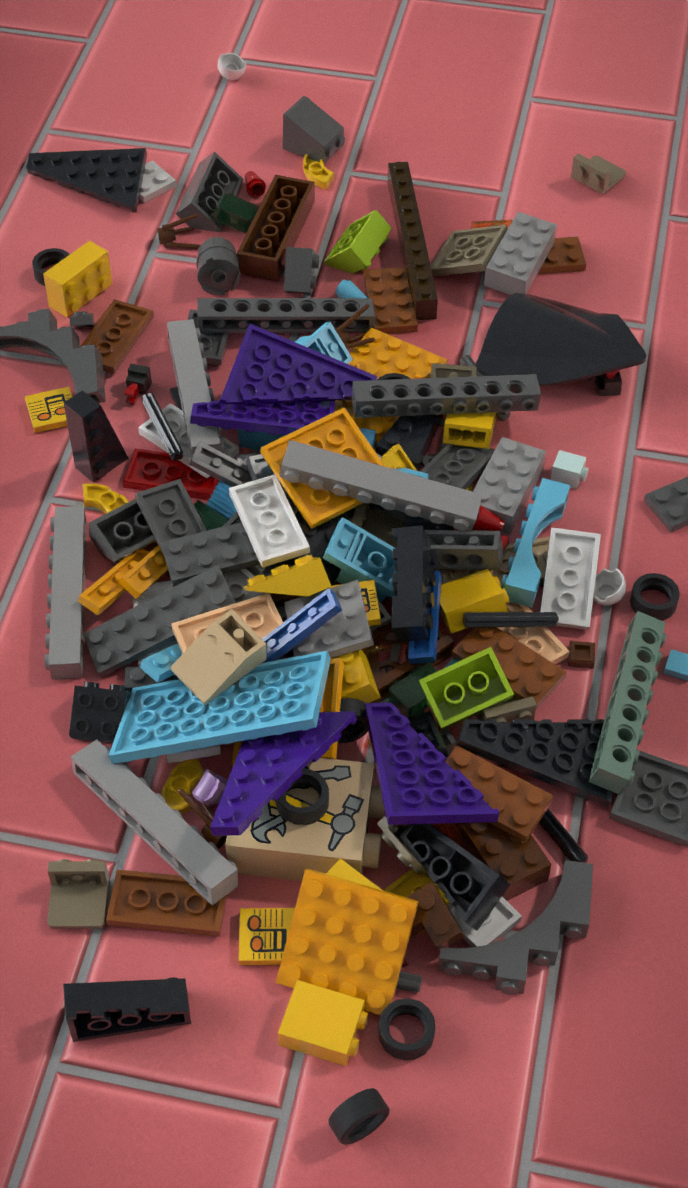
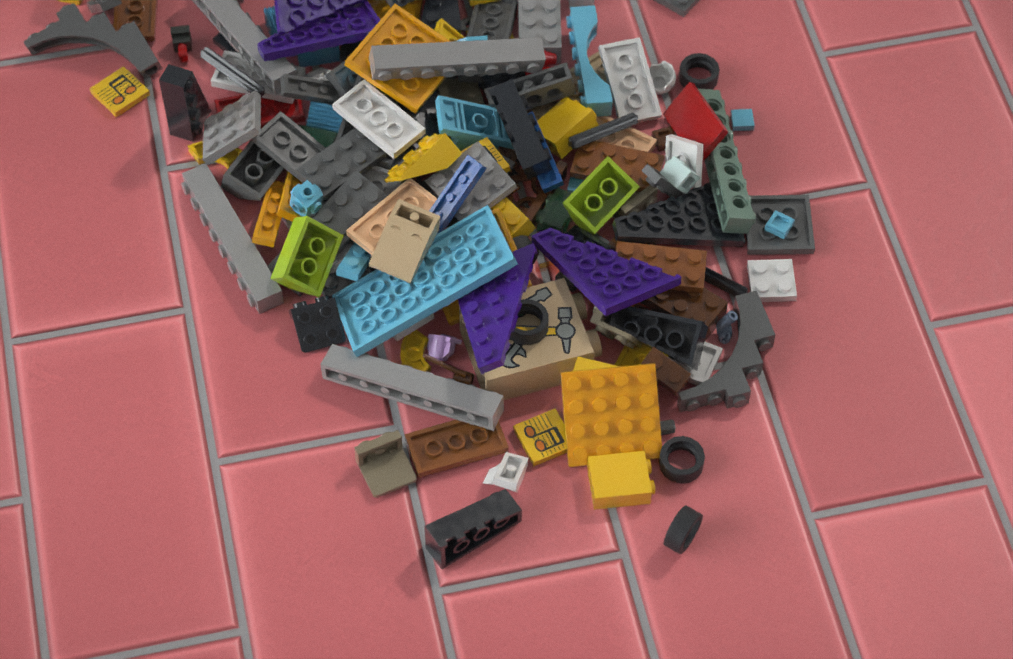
camera: 25 degrees left, 5 degrees up
none -> light grey plate [203,90,261,165]
none -> lime slope [270,216,344,297]
none -> medium azure brick [289,180,323,217]
none -> white slope [483,452,529,492]
none -> dark grey plate [642,164,684,198]
none -> light aqua brick [660,156,700,194]
none -> red tile [663,82,728,163]
none -> white plate [665,134,703,188]
none -> sand blue arm [716,311,738,344]
none -> white plate [747,259,797,302]
none -> medium azure tile [764,210,795,239]

